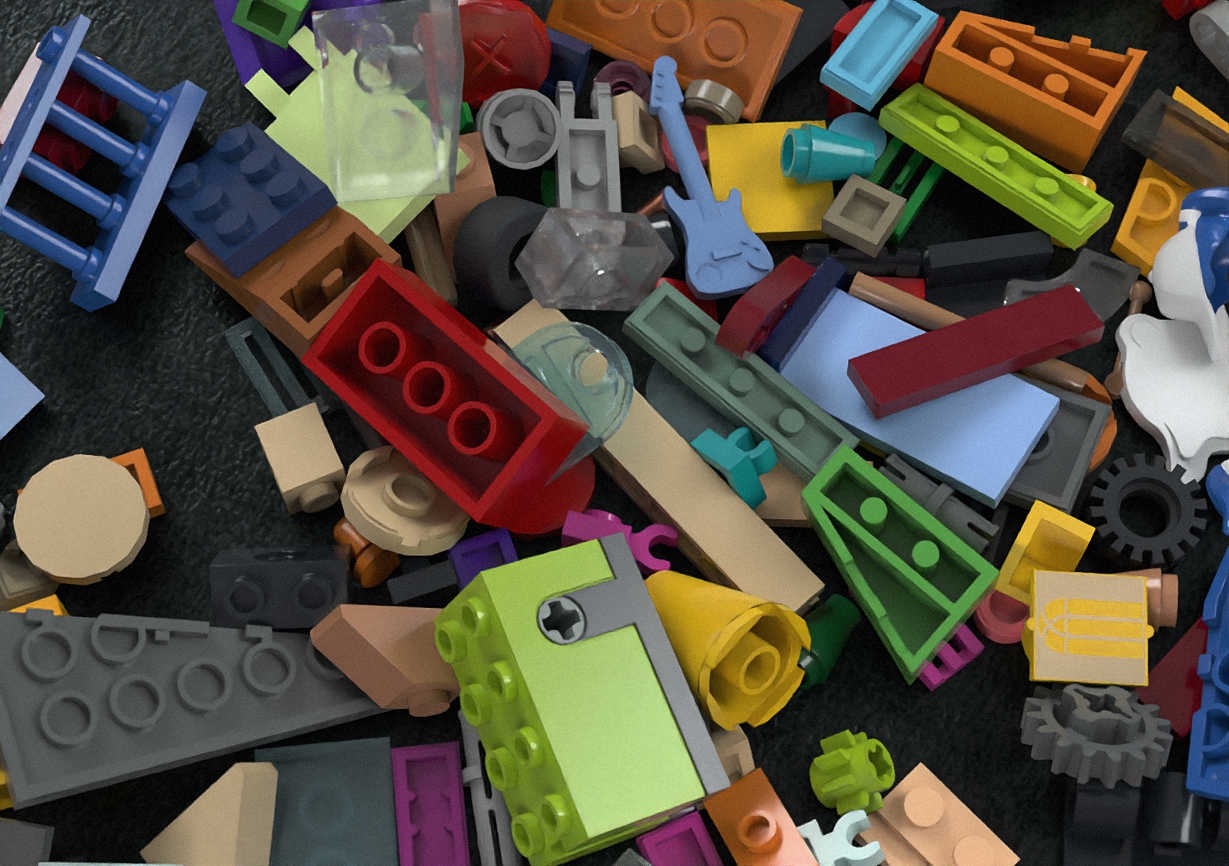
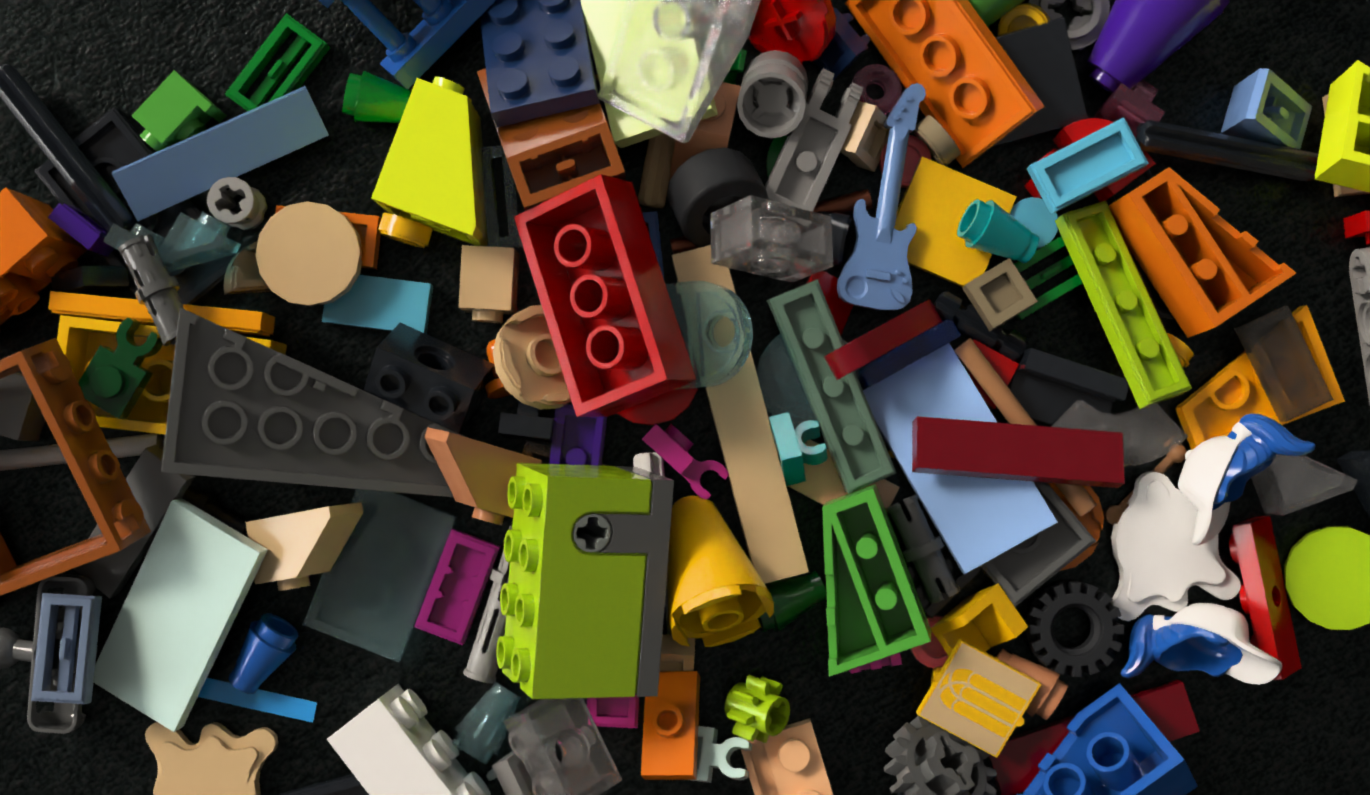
camera: 30 degrees right, 20 degrees up
none -> medium azure tile [322,275,433,334]
none -> green cone [342,71,411,123]
none -> neon yellow slope [371,77,489,246]
none -> yellow tile [378,213,433,248]

